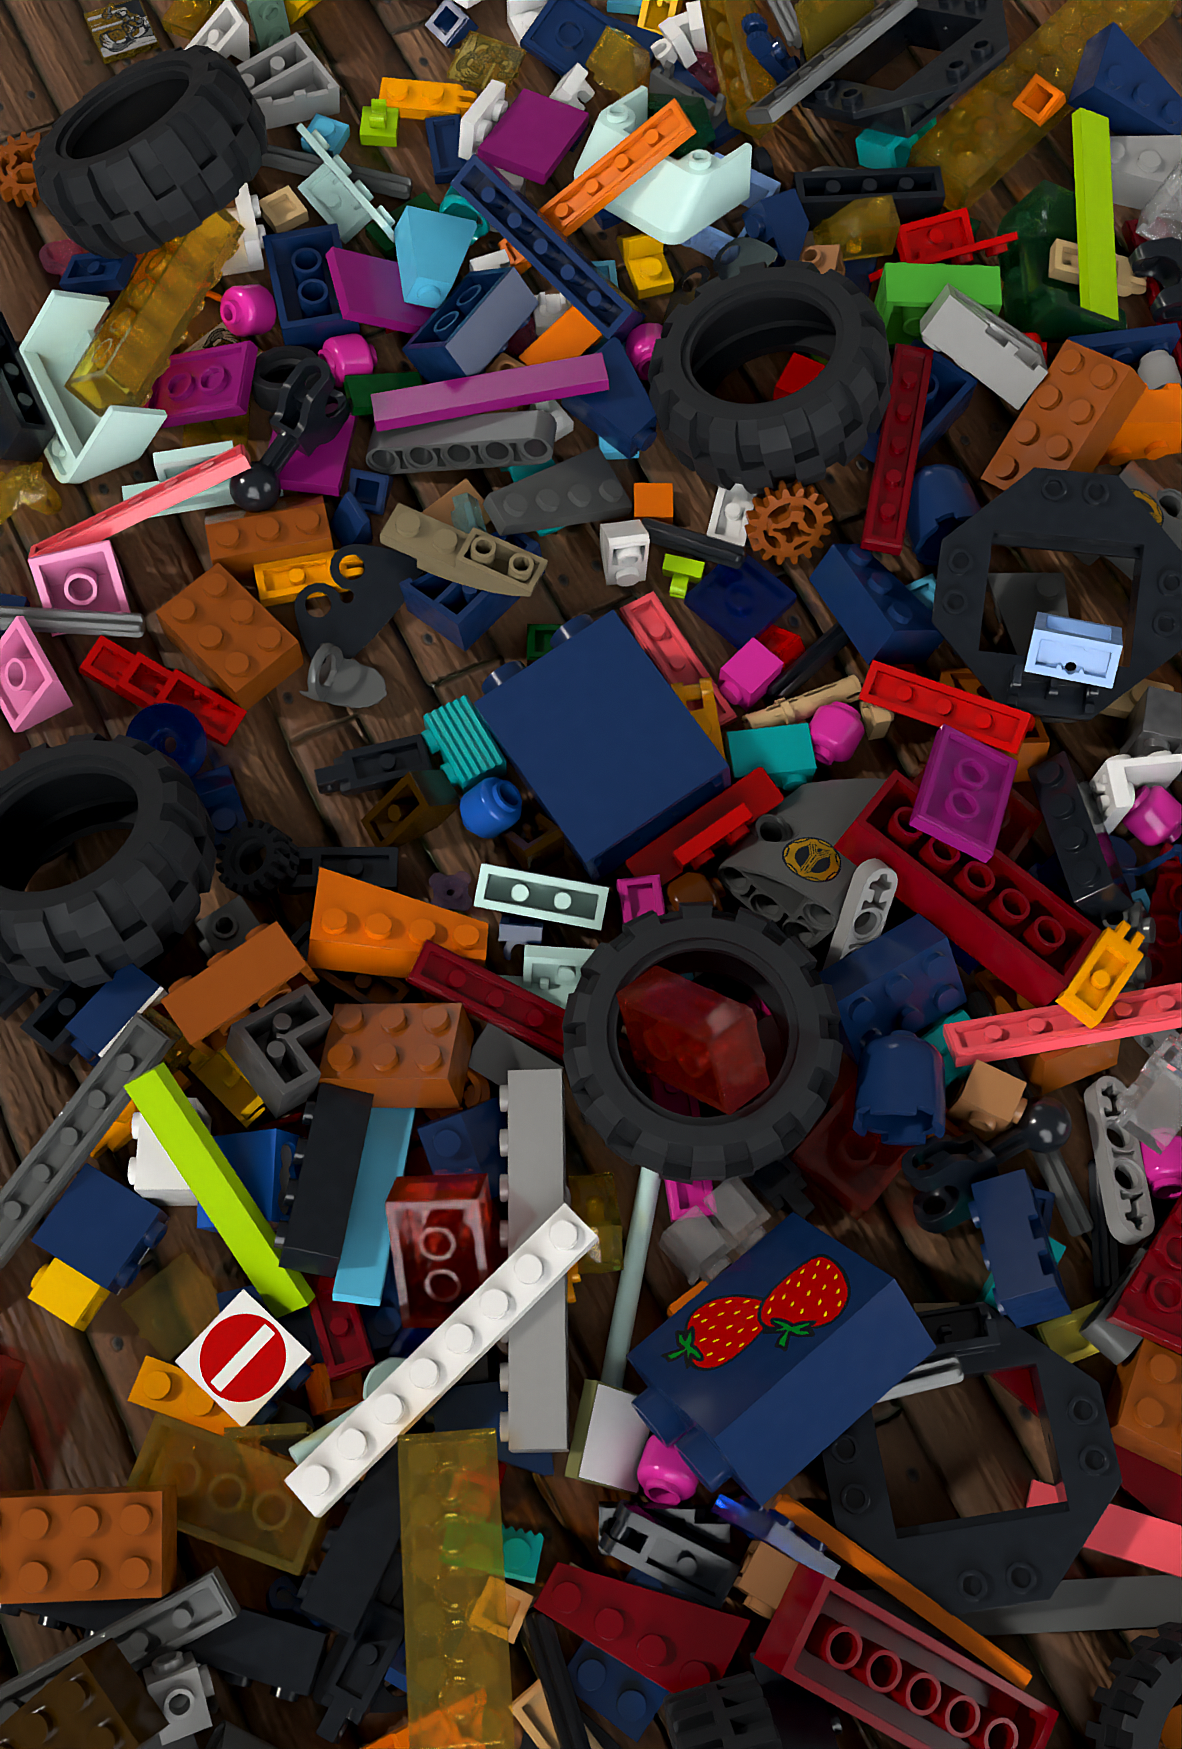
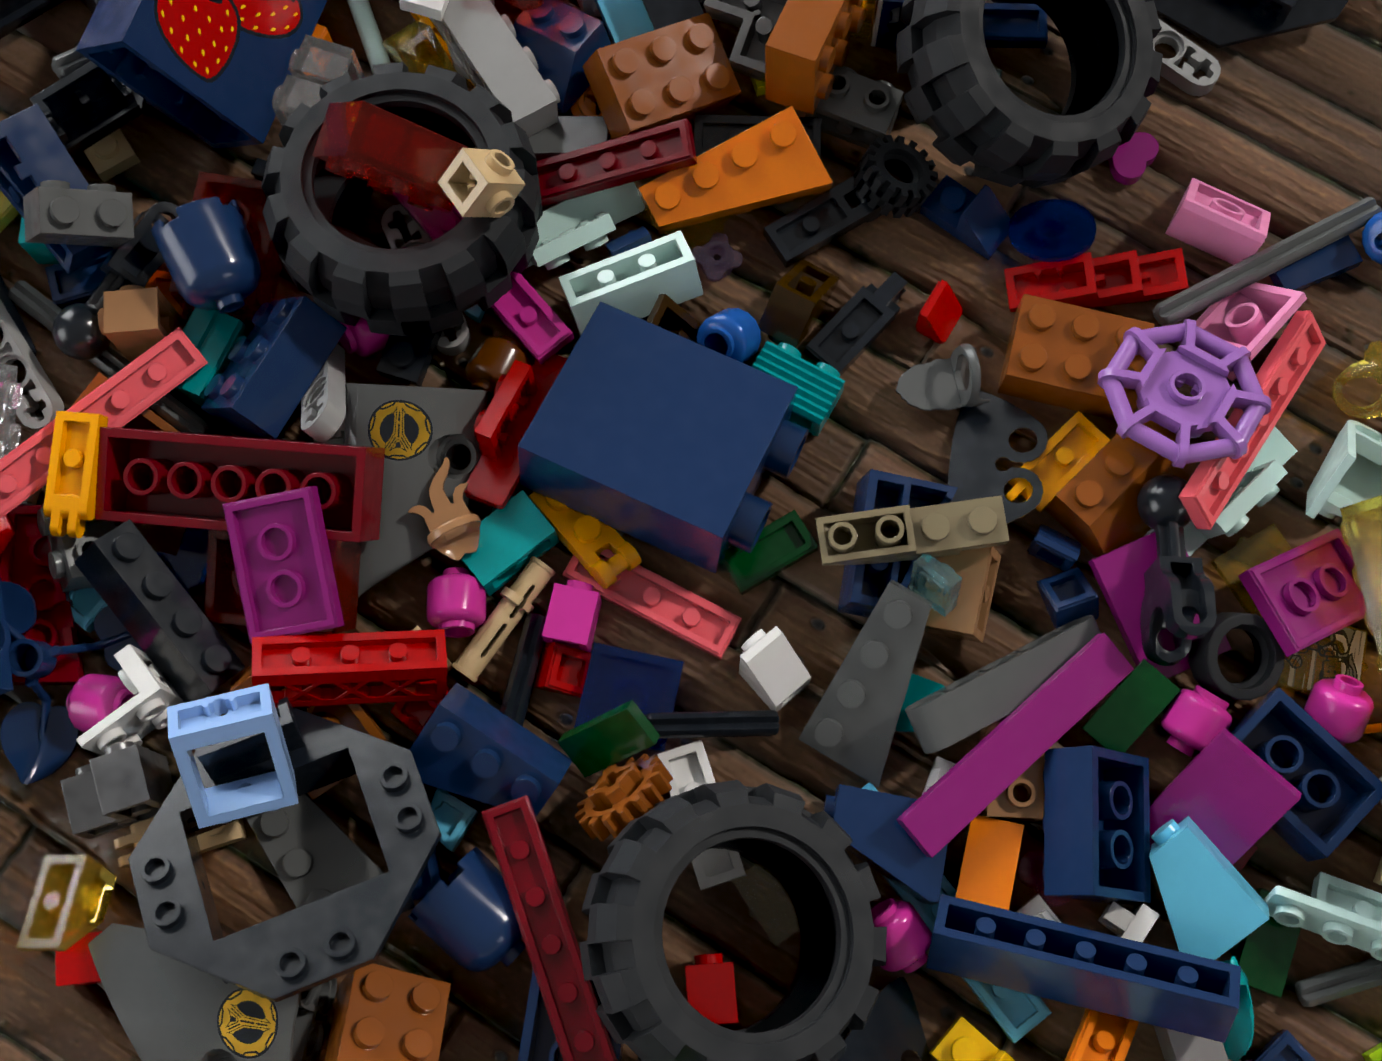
camera: 155 degrees right, 5 degrees up
orange tile [633,483,673,524] -> none
lime tile [662,553,705,600] -> none
none -> dark grey brick [23,180,134,247]
none -> medium nougat piece [408,457,481,561]
none -> tan brick [438,148,526,218]
none -> dark green tile [558,699,660,778]
none -> red slope [915,279,963,344]
none -> medium lavender plate [1097,319,1271,468]

